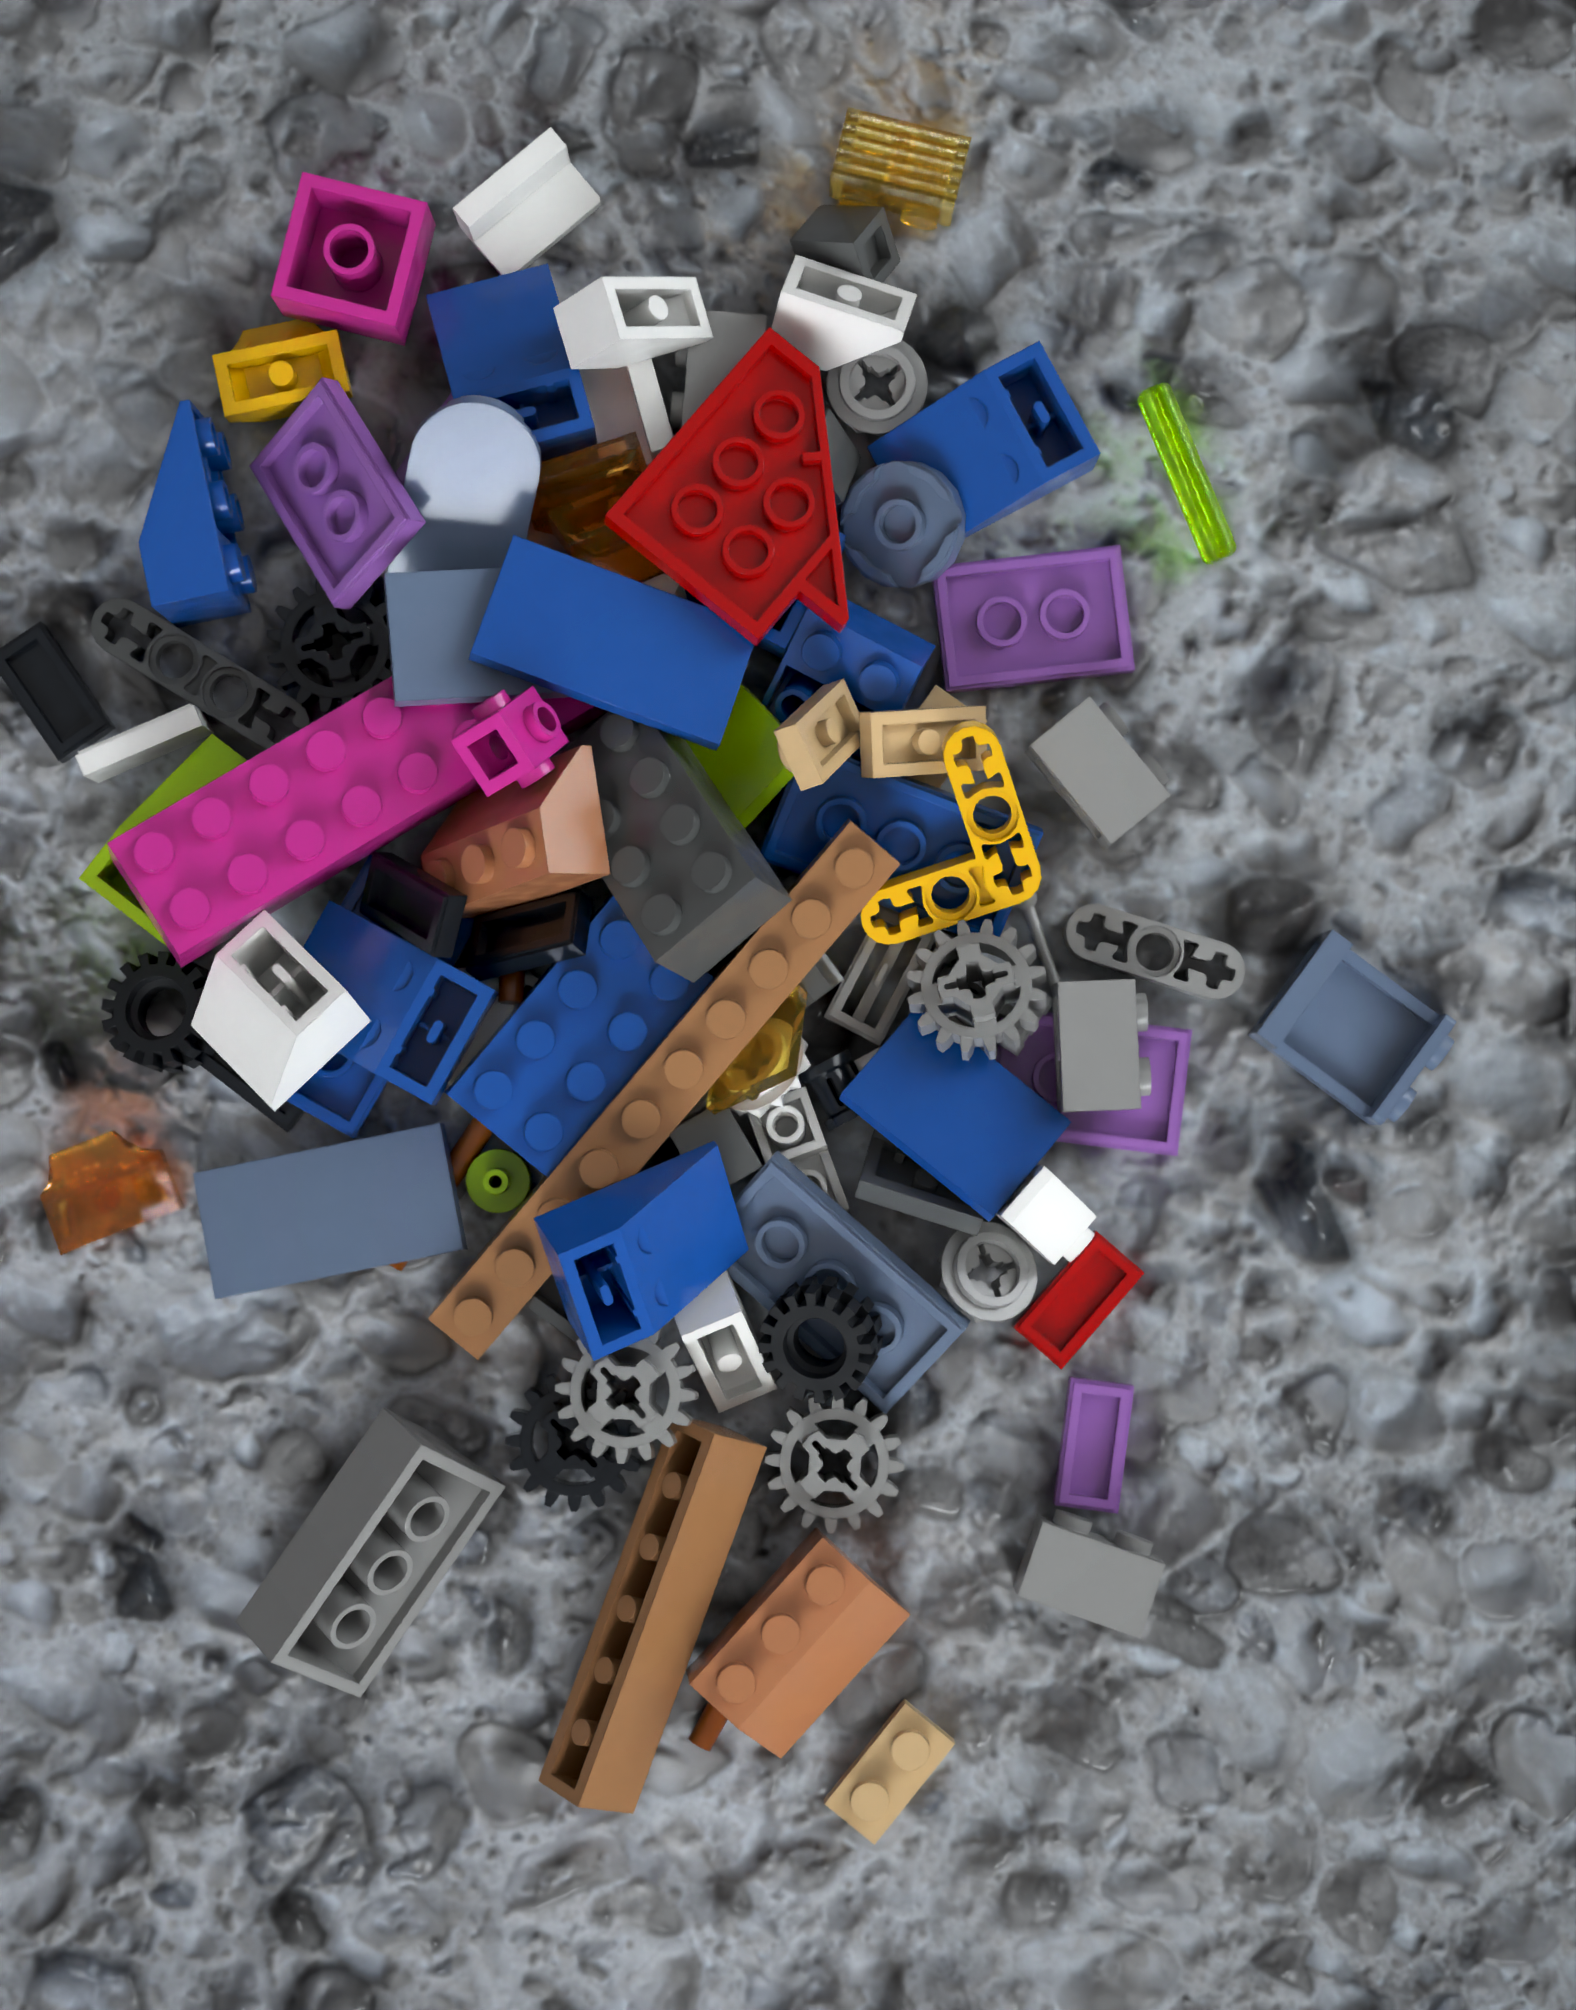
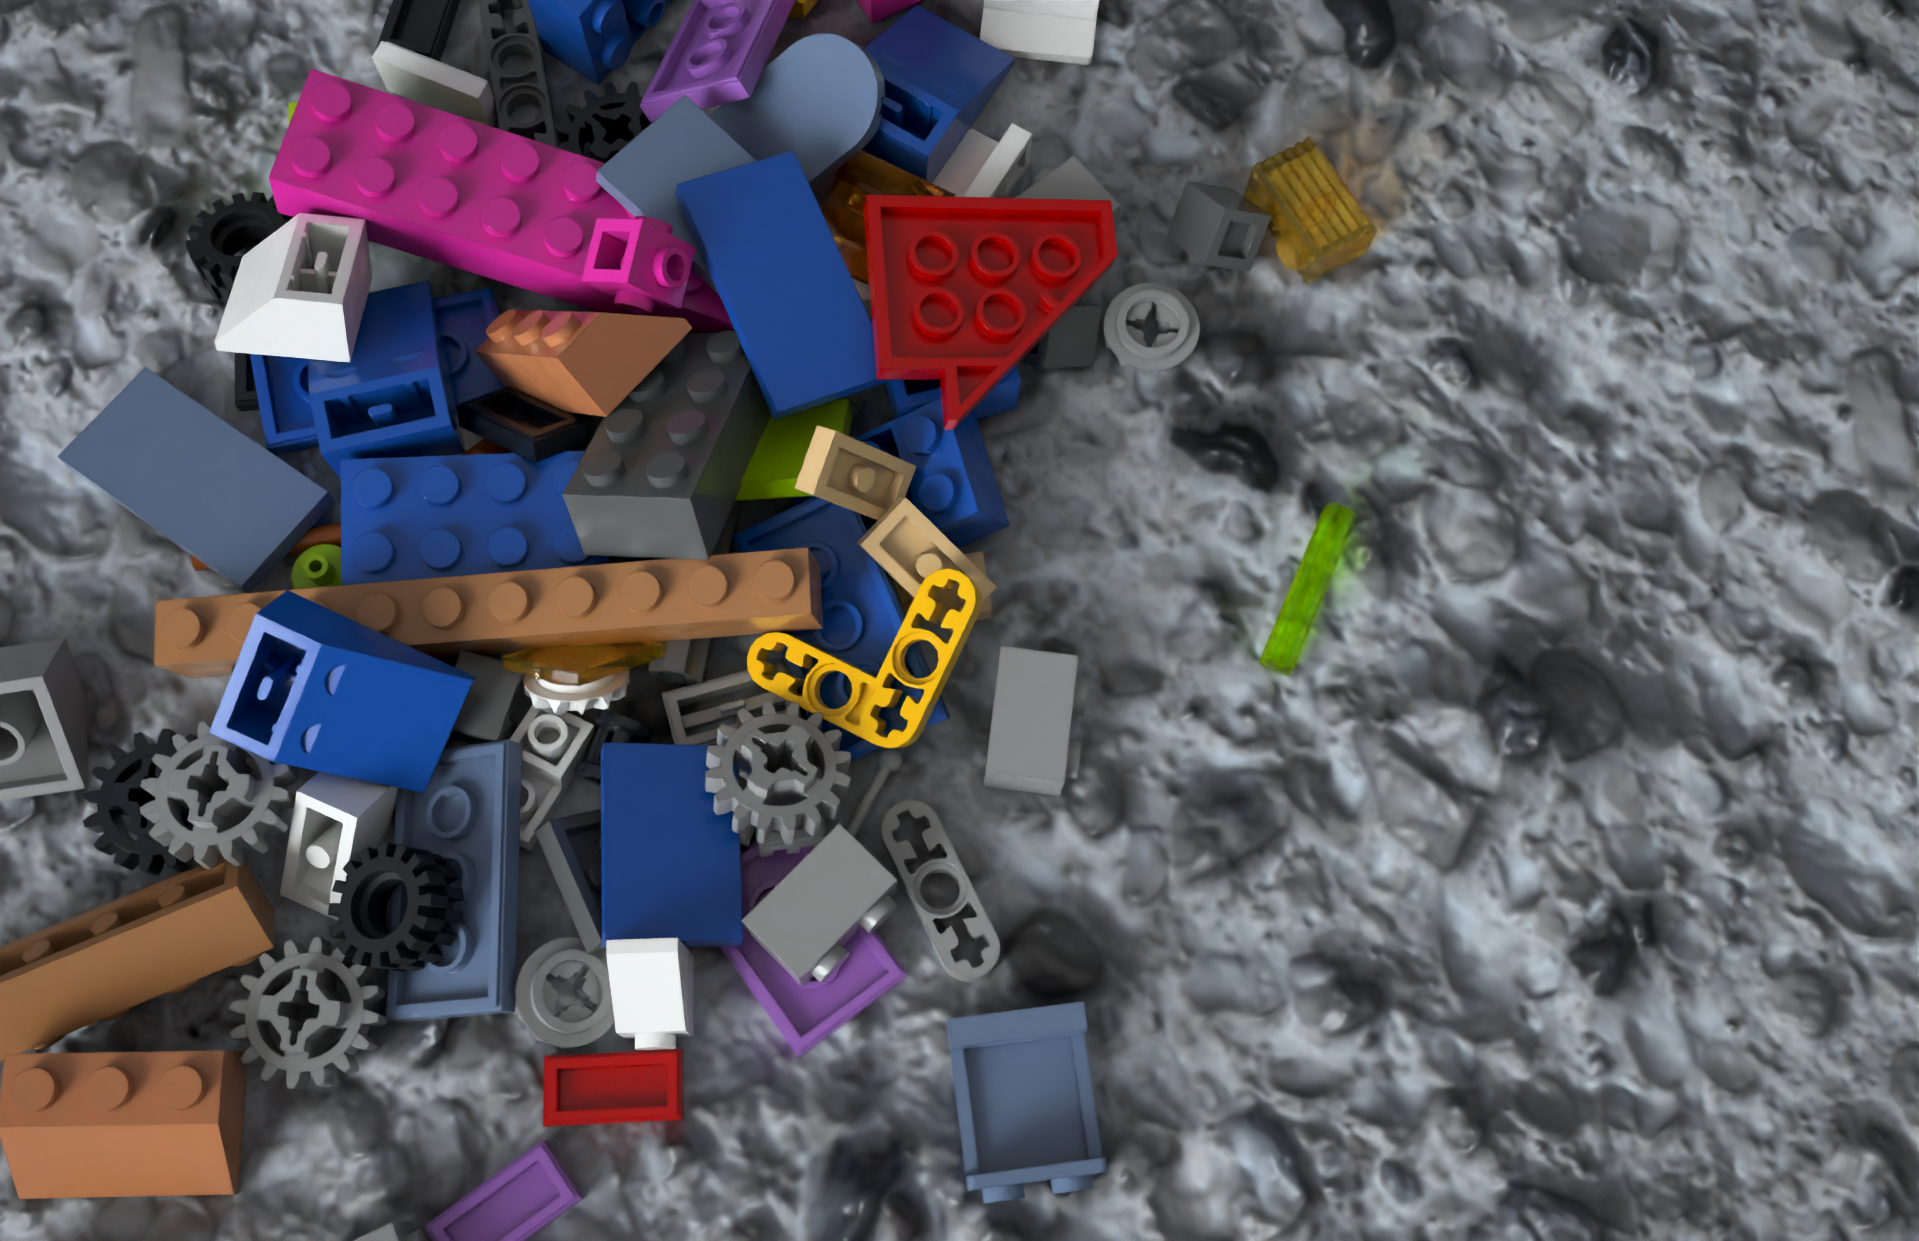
camera: 45 degrees right, 15 degrees down
clear orange slope [40,1130,185,1255] -> none
black tile [359,852,467,958] -> none
white slope [553,277,714,369] -> none
white slope [772,255,917,371] -> none
sand blue tile [840,461,966,588] -> none
blue slope [867,340,1101,538] -> none
medium lavender tile [932,545,1135,694] -> none

